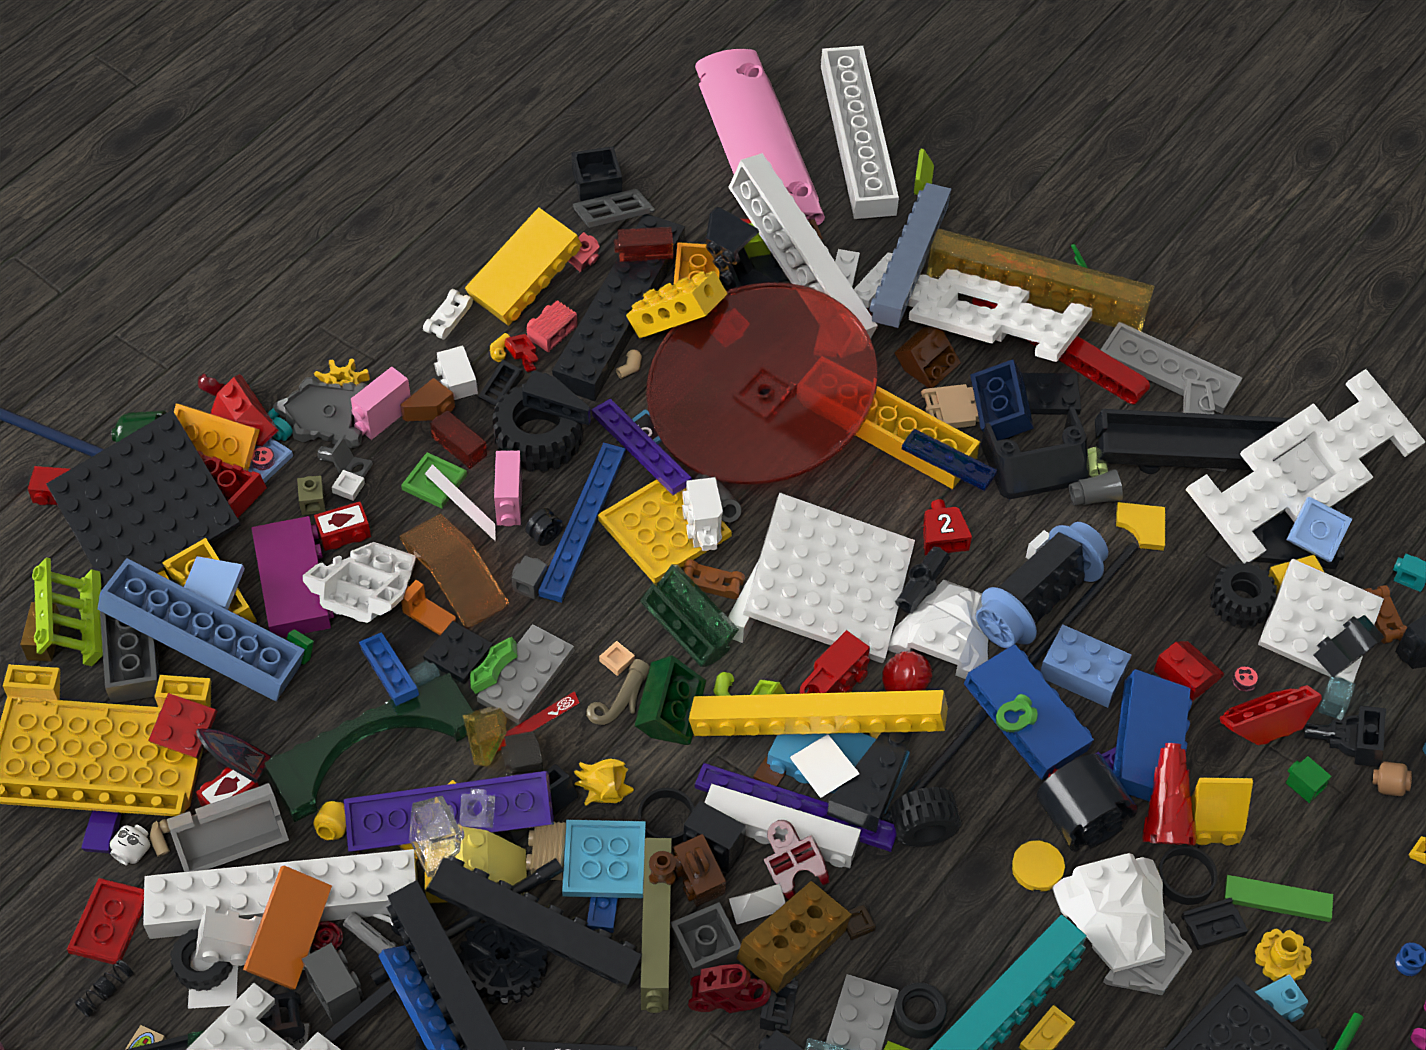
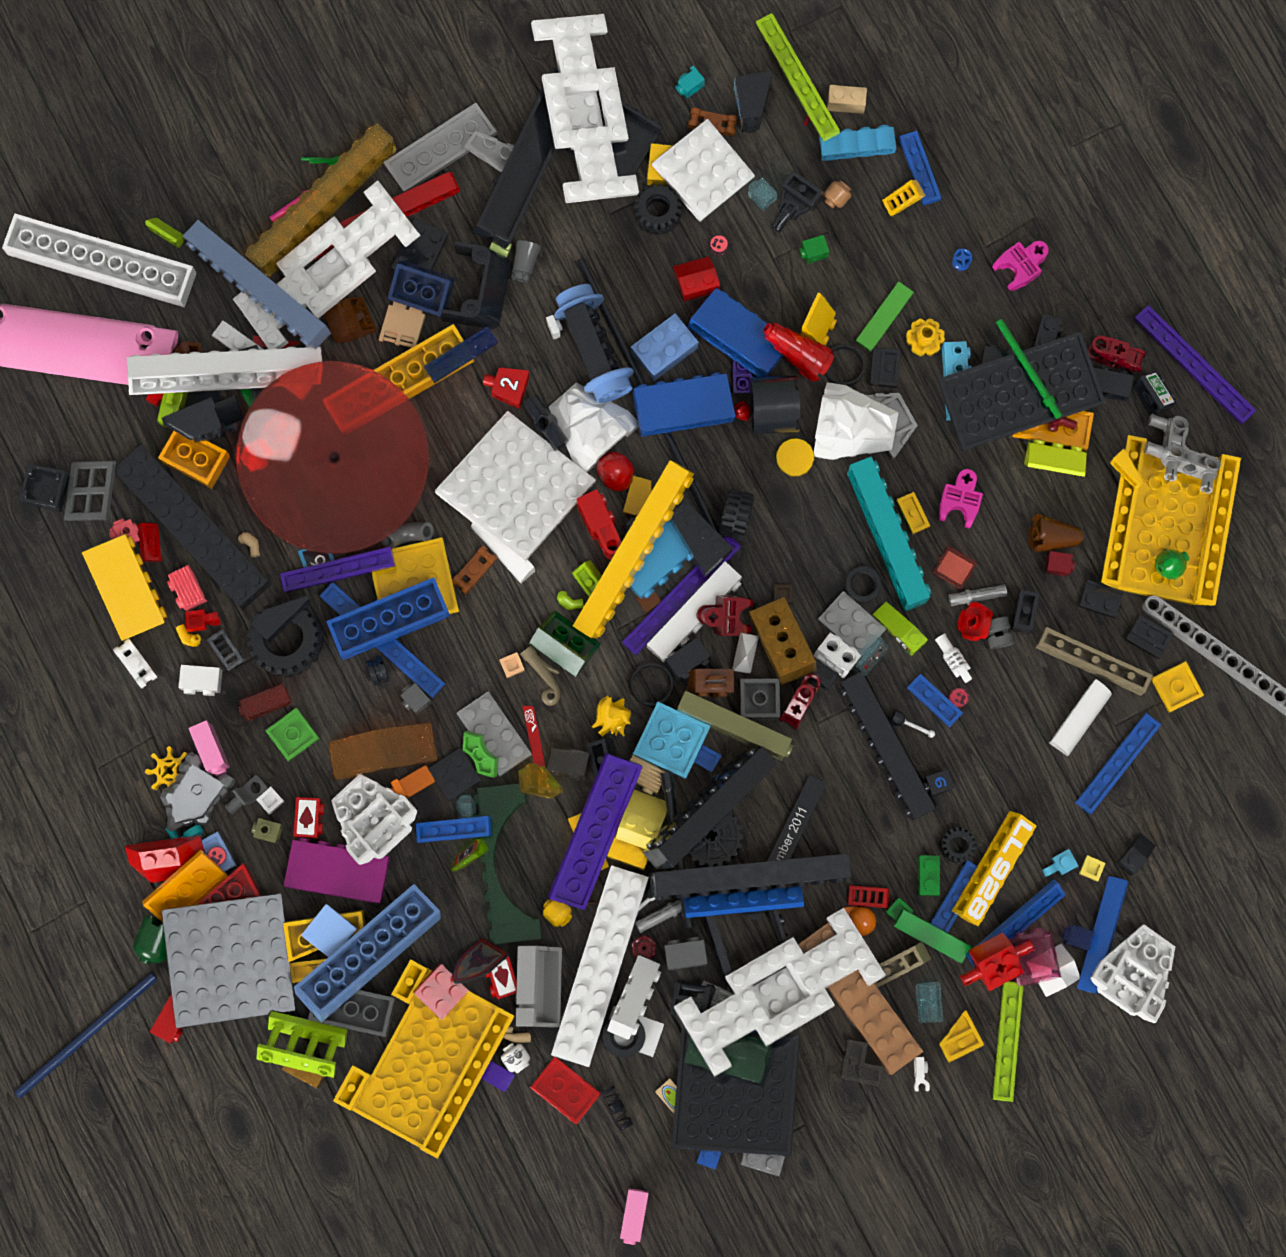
camera: 65 degrees left, 25 degrees up
dark red plate [198,373,225,397] -> none
orange tile [243,865,332,990] -> none
green plate [287,629,314,664] -> none
dark orange slope [400,378,455,421] -> none
clear slope [409,795,464,877] -> none
white sticker [425,464,495,540] -> none
clear brick [459,789,495,828] -> none
bright pink brick [494,451,522,526] -> none
clear red brick [614,227,673,262] -> none
yellow brick [626,271,727,338] -> none
clear green brick [640,564,739,667] -> none
reddish brown brick [649,851,676,885] -> none
white hinge [682,477,723,551] -> none
white sticker [790,734,859,798] -> none
bright green piece [996,694,1038,732] -> none
yellow tile [1116,502,1165,551] -> none
red wedge [1220,685,1322,746] -> none
light blue tile [1286,497,1352,562] -> none
black brick [1313,615,1385,678] -> none
none -> red plate [138,523,162,563]
none -> blue brick [326,577,450,660]
none -> clear neon green slope [451,838,489,872]
none -> white brick [813,632,861,678]

